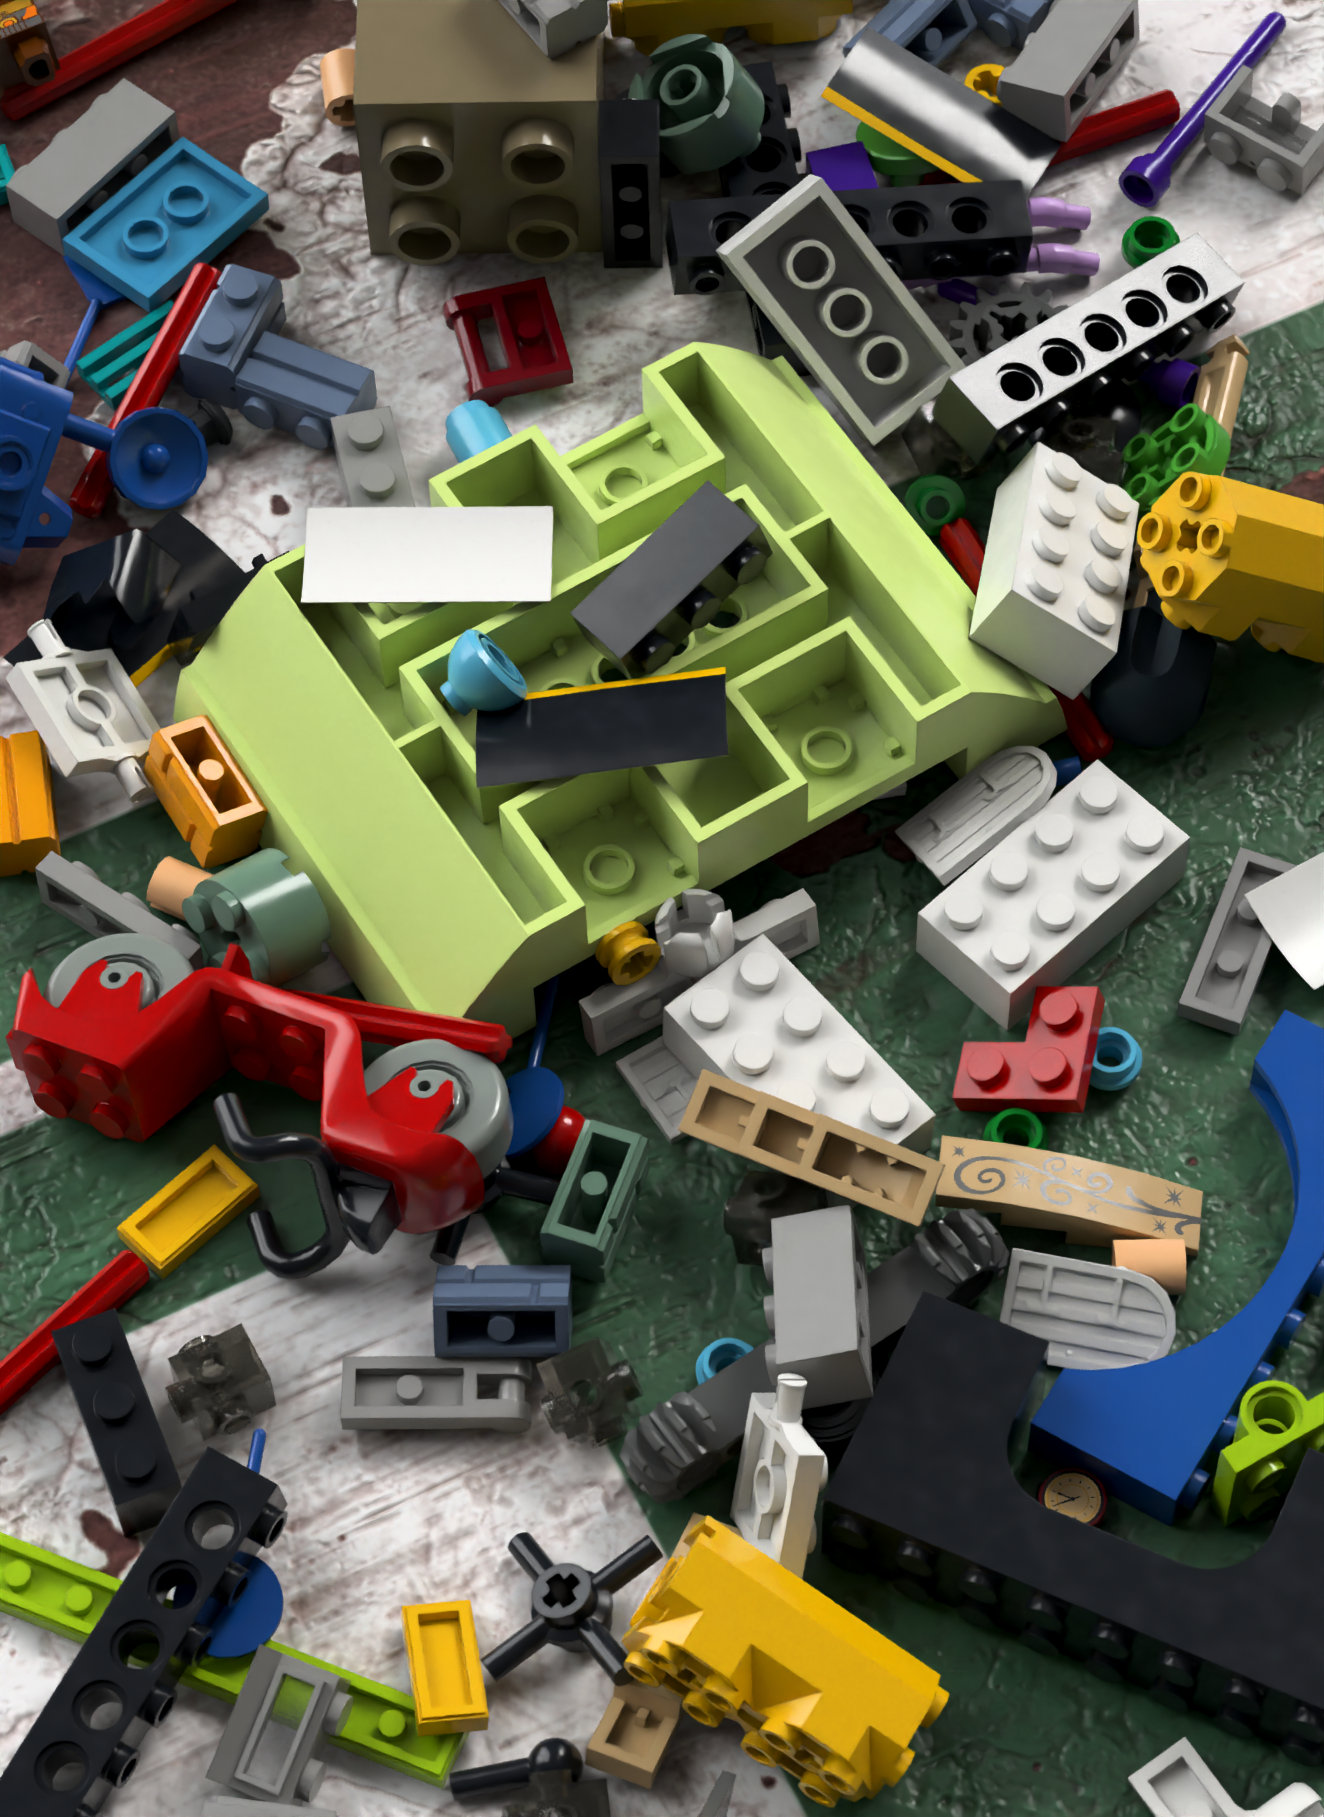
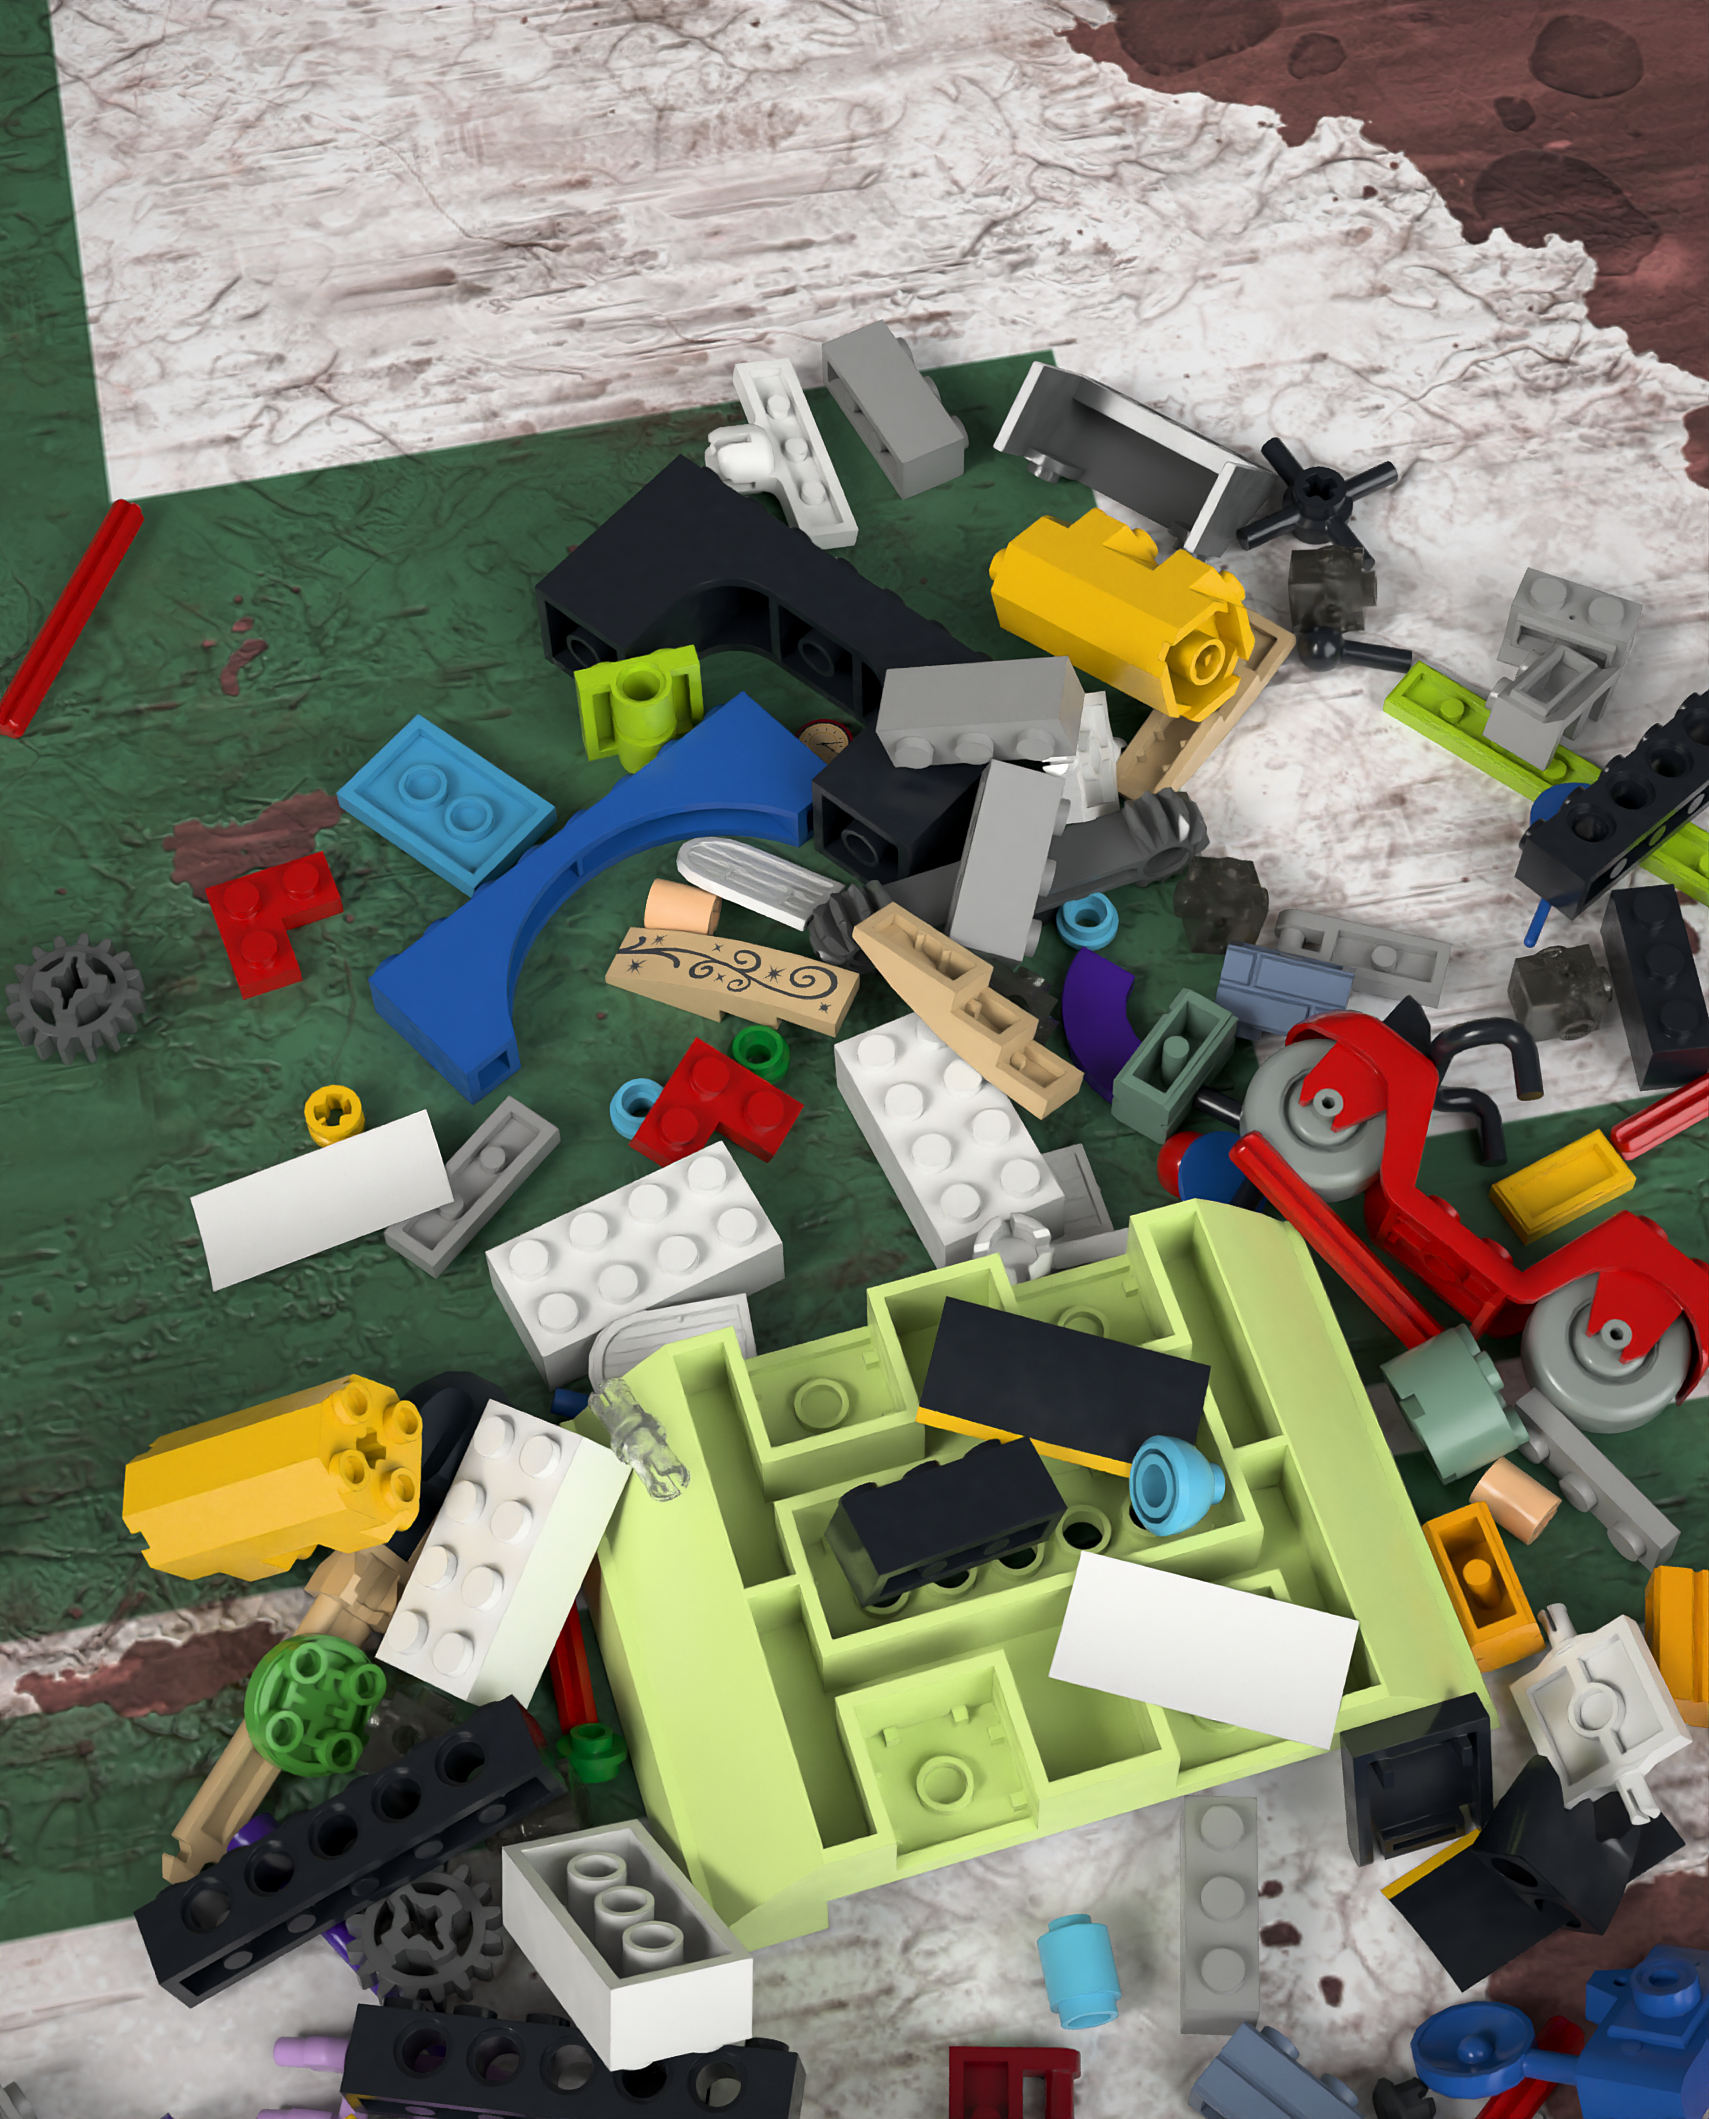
camera: 165 degrees left, 0 degrees up
yellow tile [401,1600,489,1737] -> none
black bar [480,1532,664,1686] -> none
yellow bush [595,921,661,986] -> none
green plate [1121,216,1180,268] -> none
none -> clear pin [588,1378,691,1502]
none -> light grey brick [876,656,1085,769]
none -> dark purple tile [1061,946,1142,1104]

